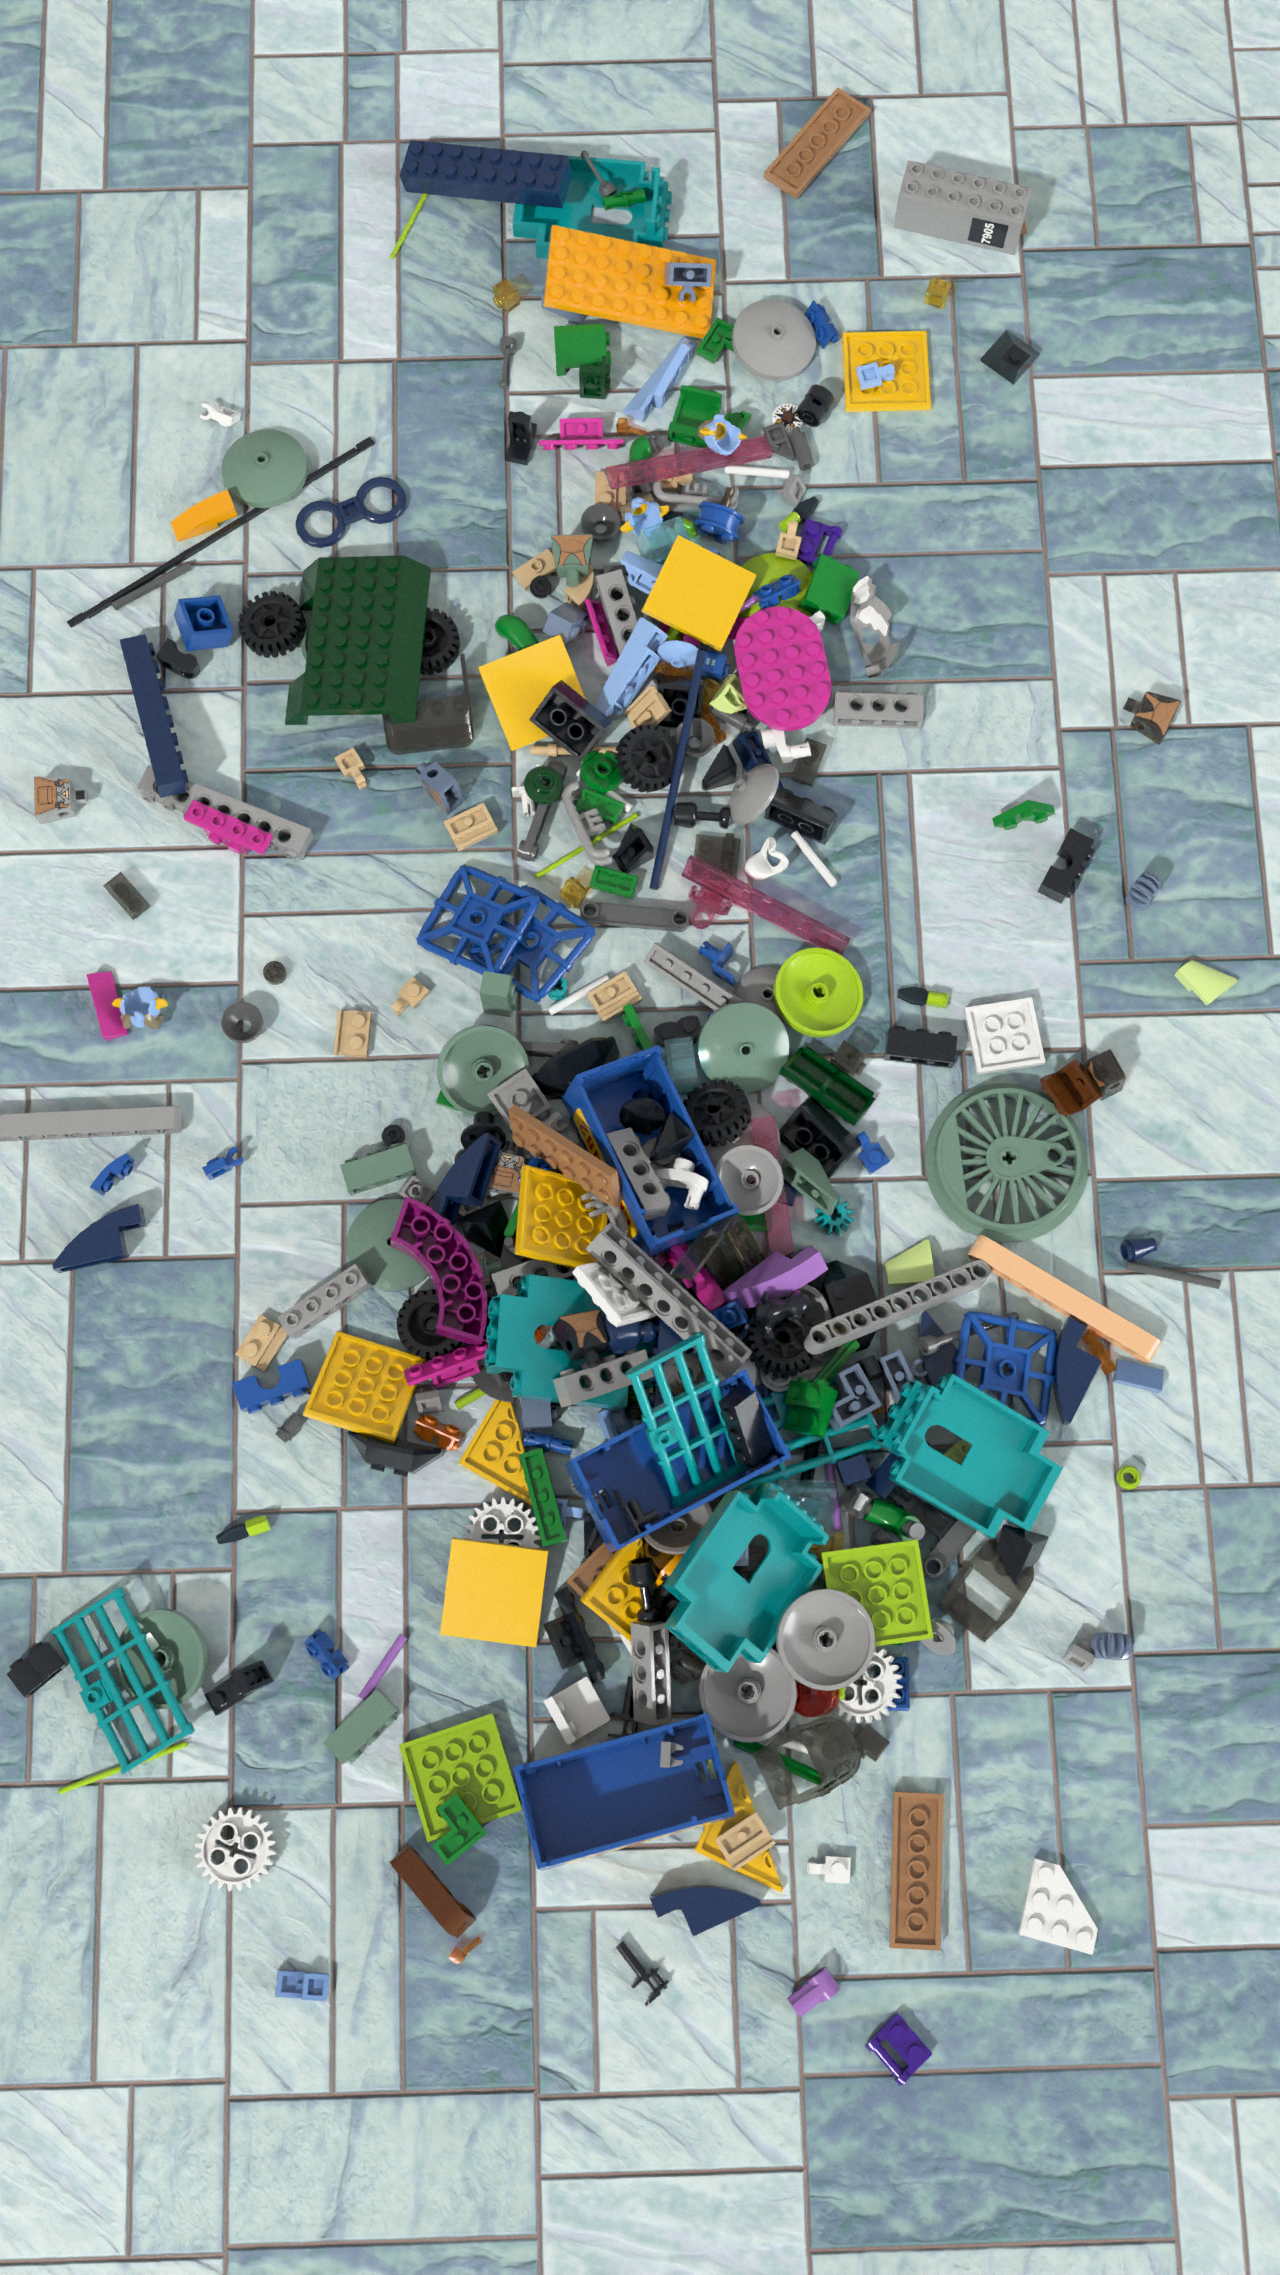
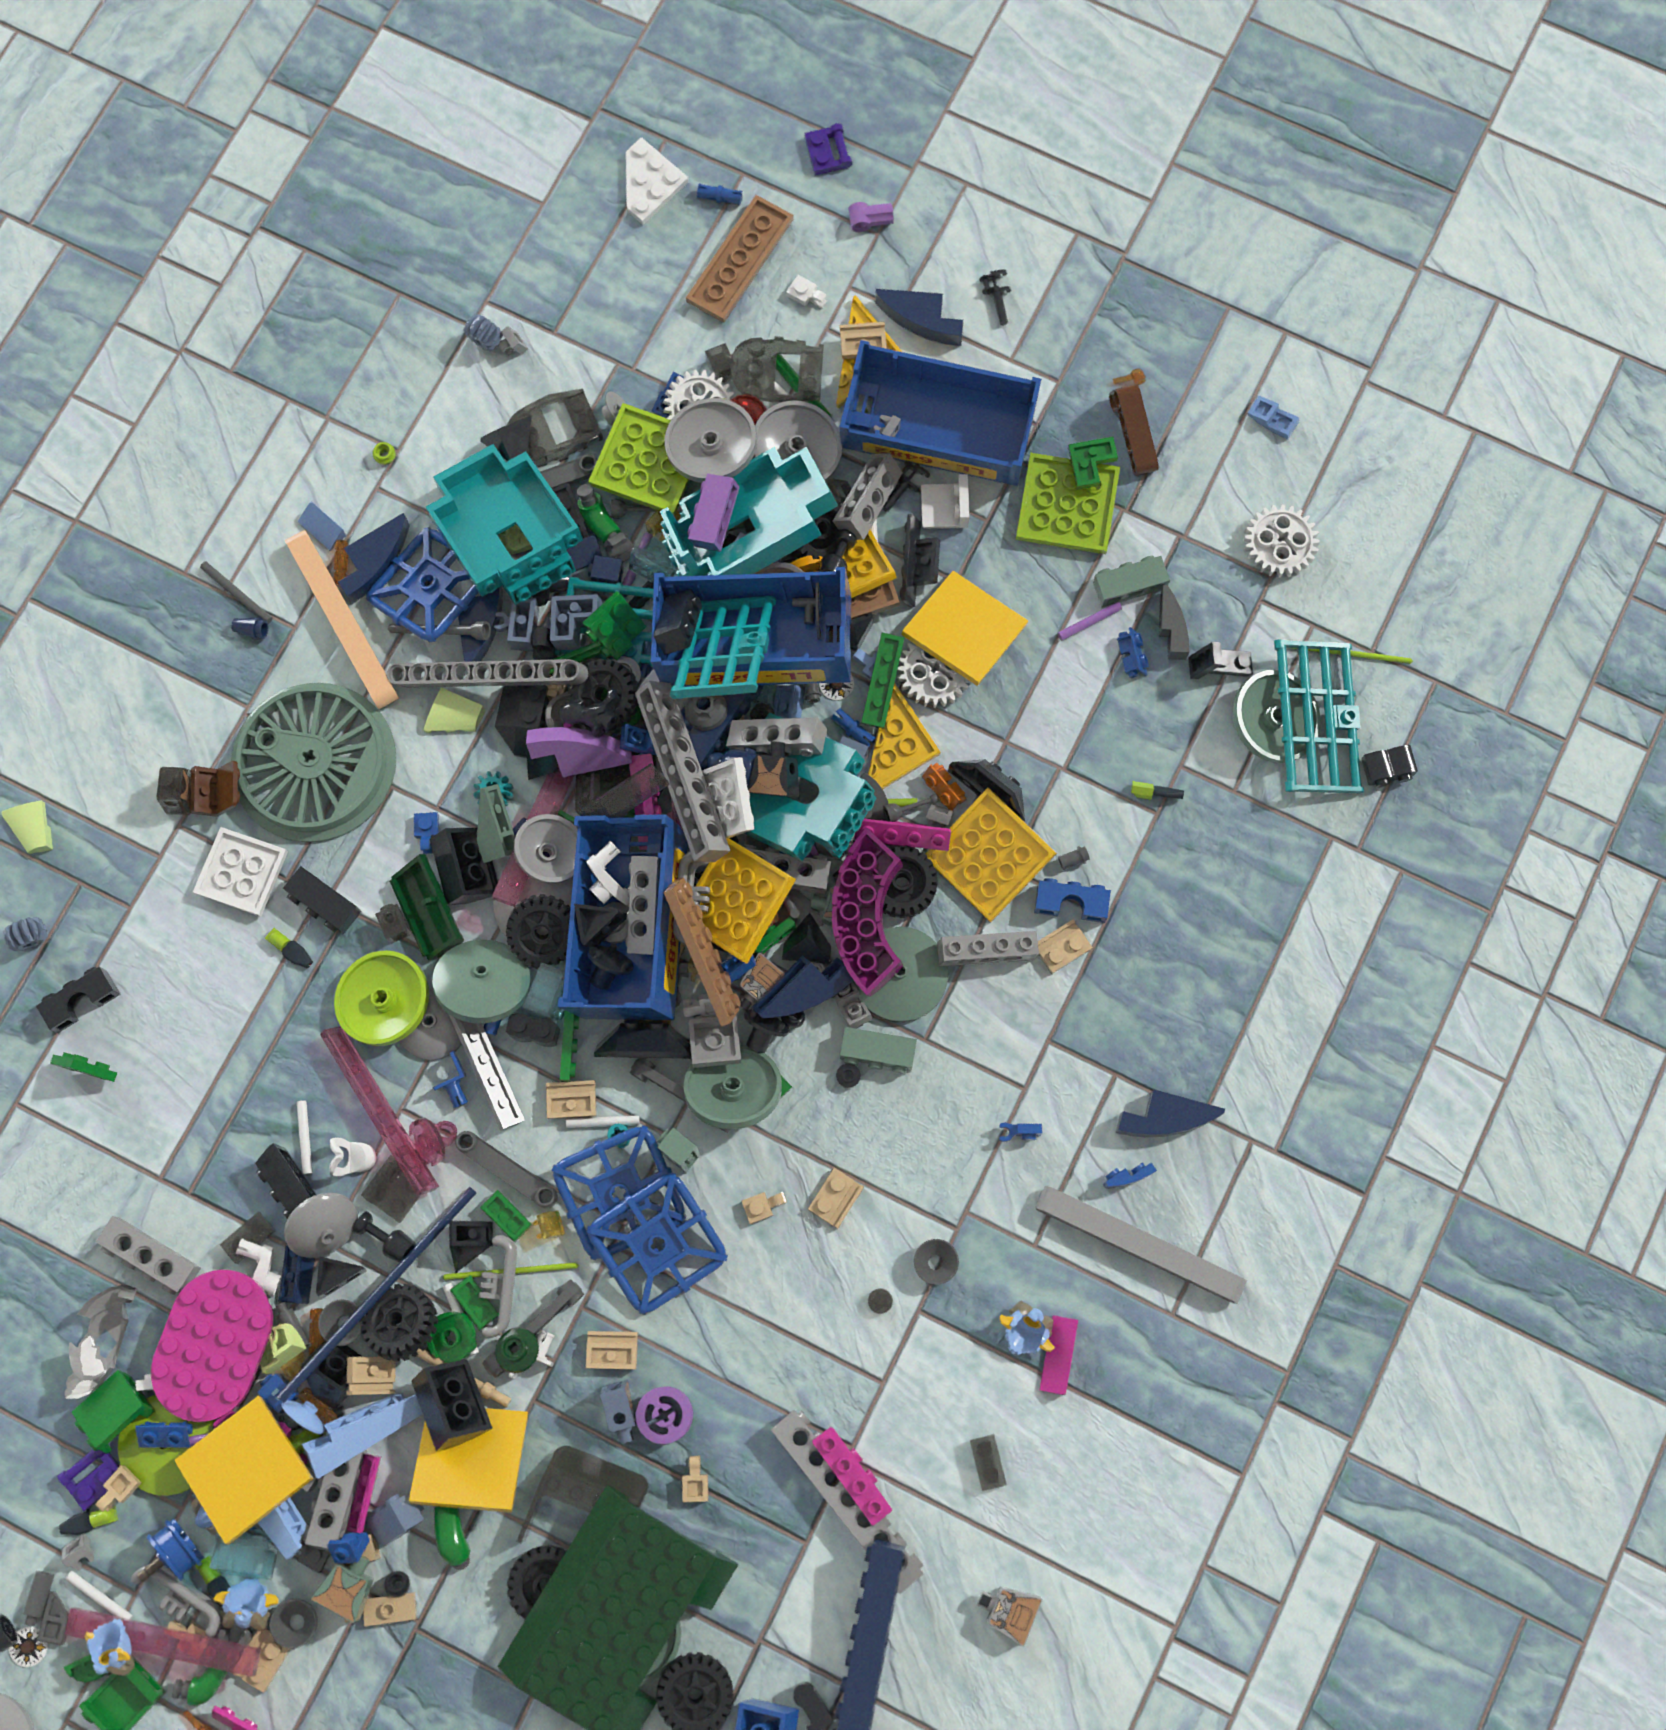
camera: 150 degrees left, 0 degrees up
none -> blue bracket [327,1532,370,1564]
none -> medium lavender wheel [636,1386,693,1444]
none -> medium lavender brick [688,473,739,552]
none -> blue pin [697,184,743,205]
none -> dark grey hinge [883,794,939,822]
none -> dark grey slope [1159,585,1190,660]

